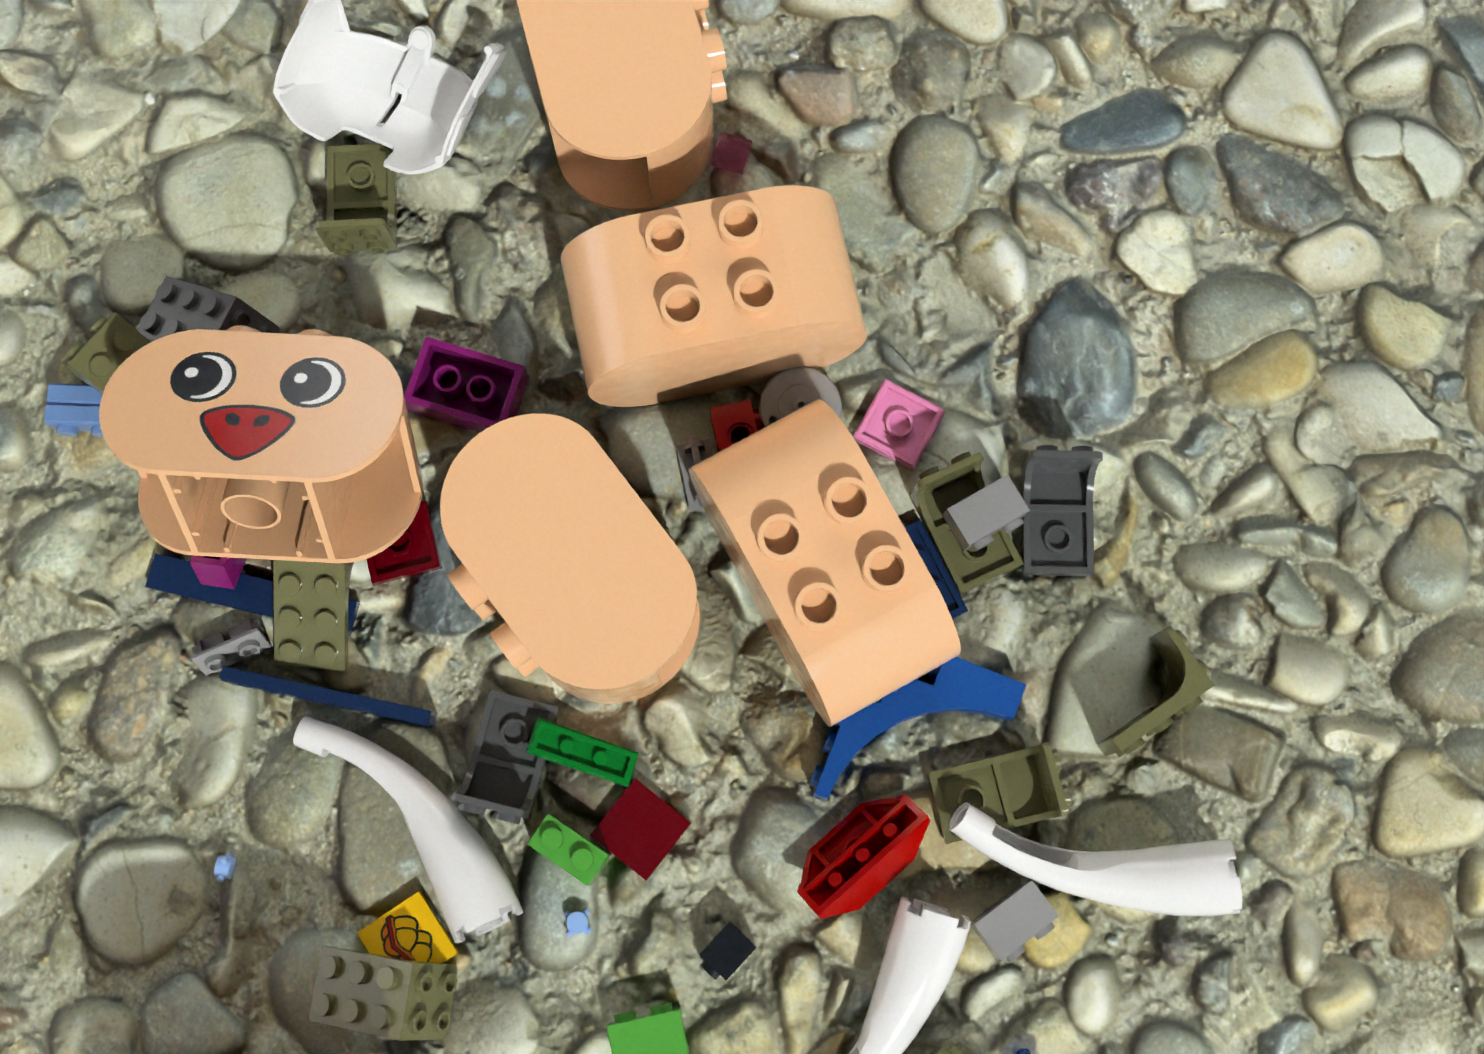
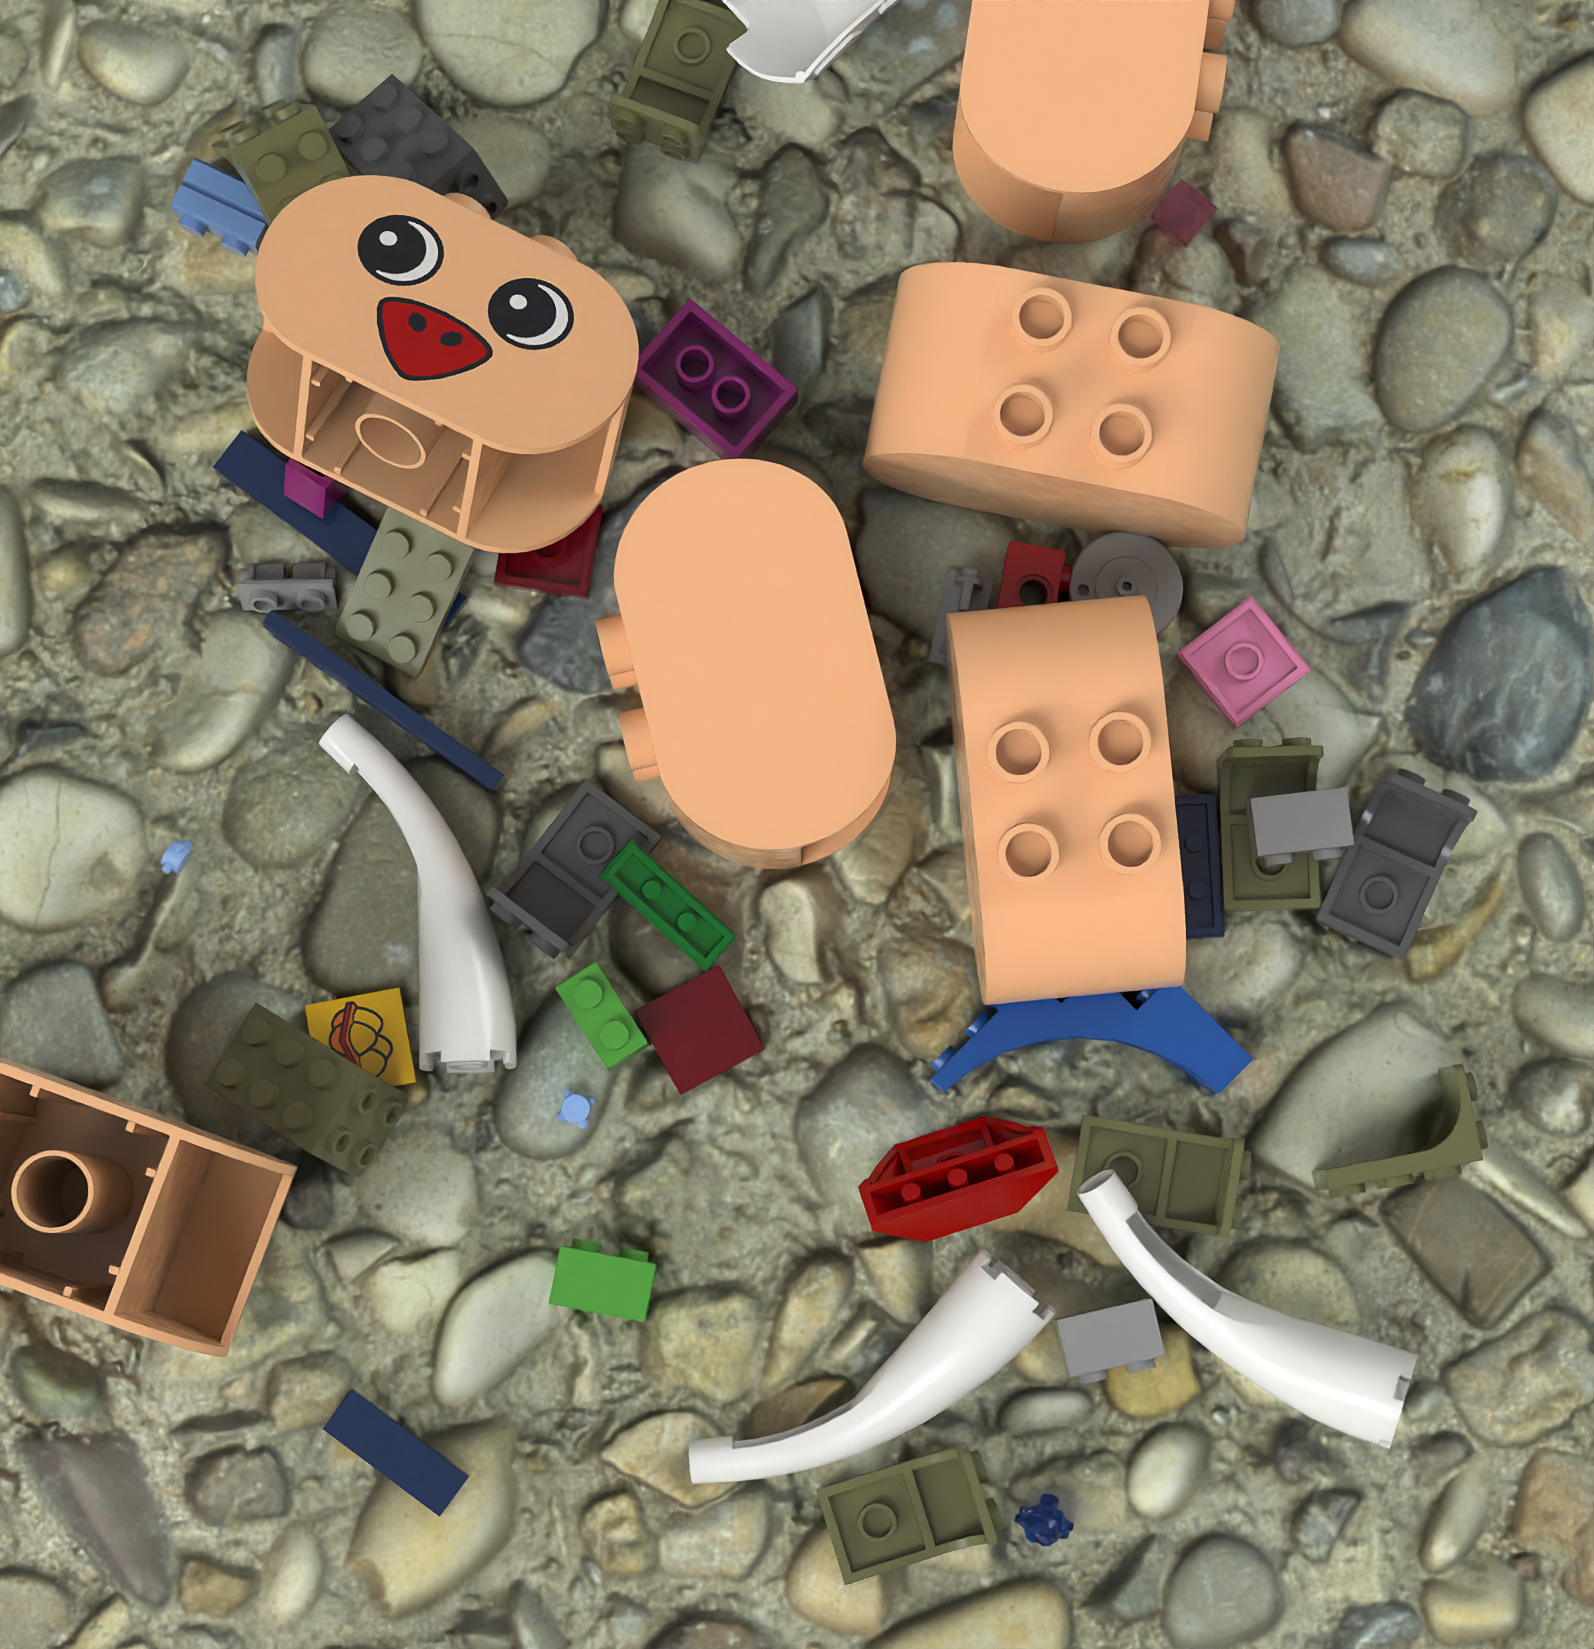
camera: 25 degrees right, 5 degrees up
black brick [699,921,757,980] -> none

